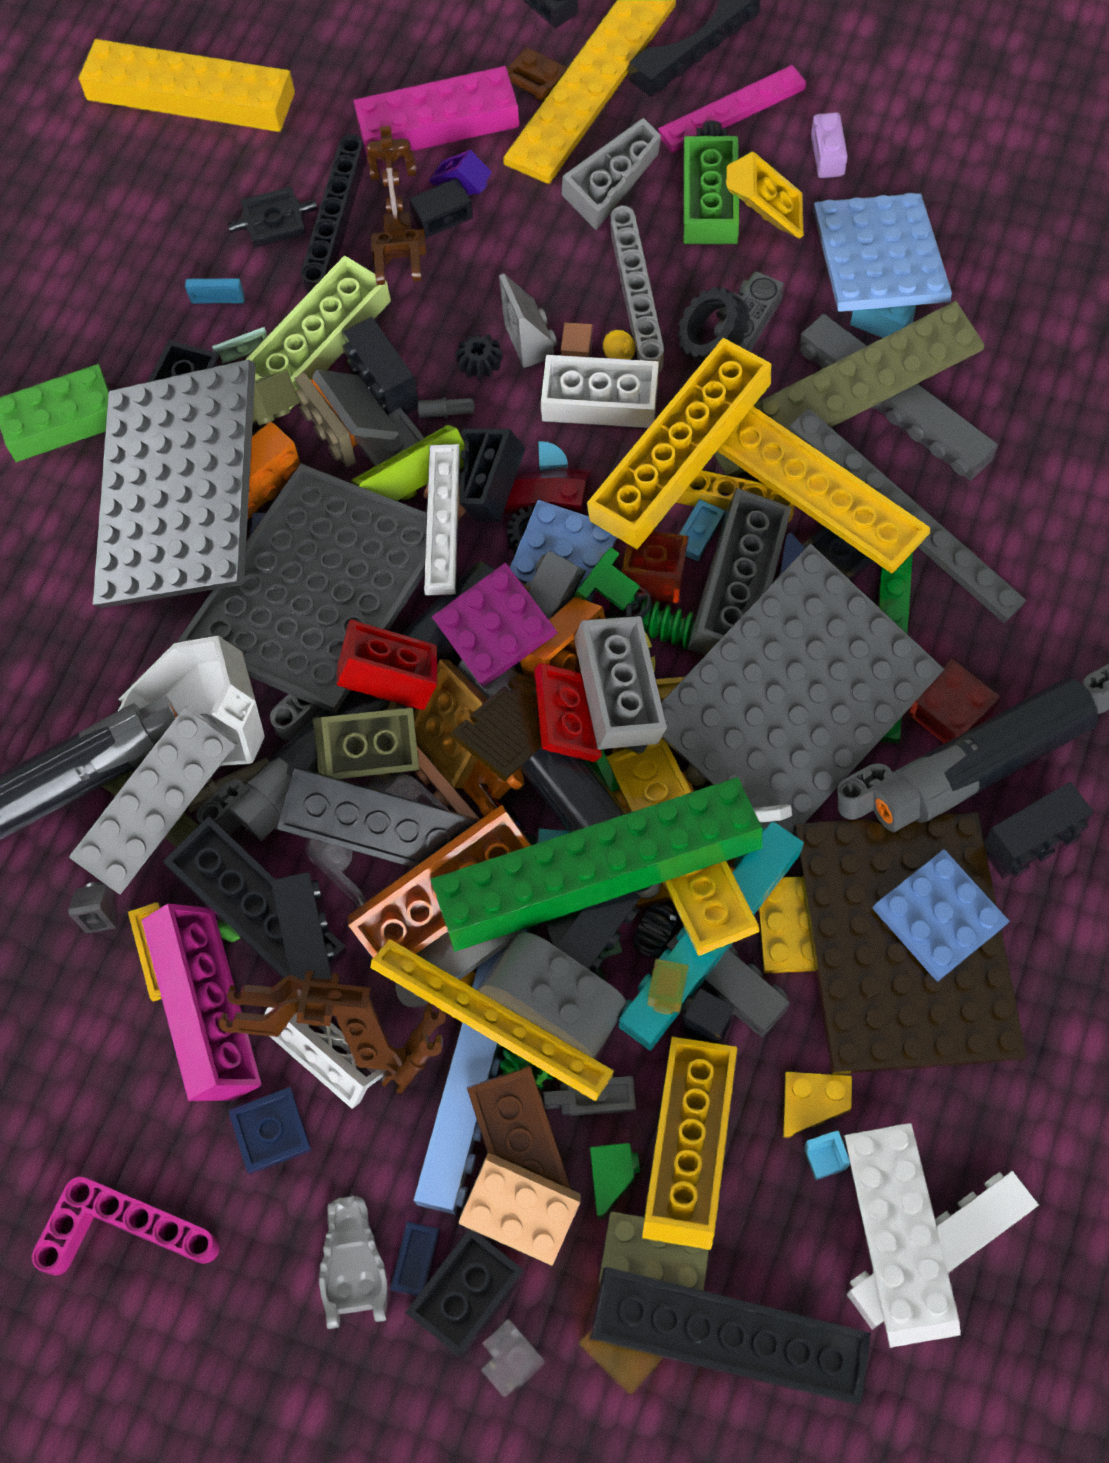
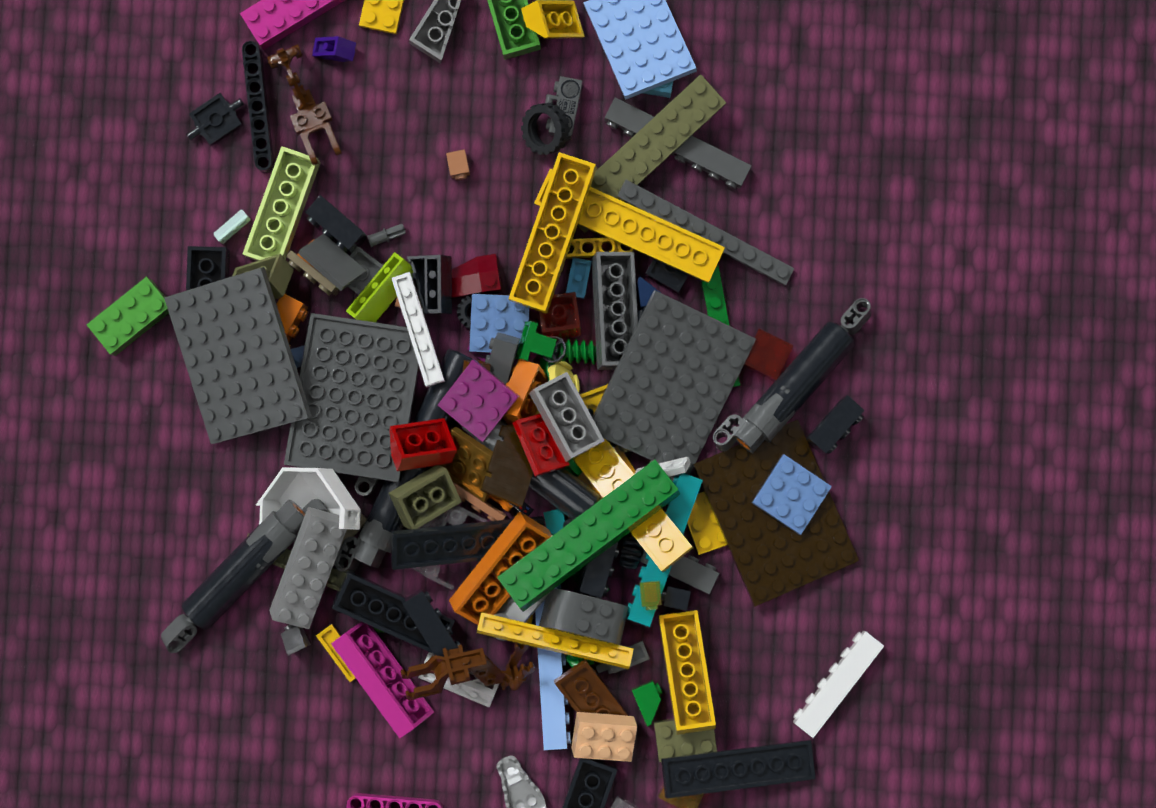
camera: 20 degrees left, 20 degrees up
yellow brick [79,39,295,132] -> none
dark azure tile [185,279,245,303] -> none
dark blue plate [228,1087,312,1174] -> none
dark blue tile [390,1221,441,1296] -> none
black brick [409,178,473,239] -> none
black gear [455,332,503,381] -> none
light grey slope [499,274,557,368] -> none
medium azure tile [538,441,568,471] -> none
white brick [541,355,659,428] -> none
yellow hat [603,330,635,360] -> none
light grey beam [611,206,664,373] -> none
yellow wing [783,1072,852,1138] -> none
medium azure panel [803,1130,850,1180] -> none
white brick [844,1123,961,1347] -> none

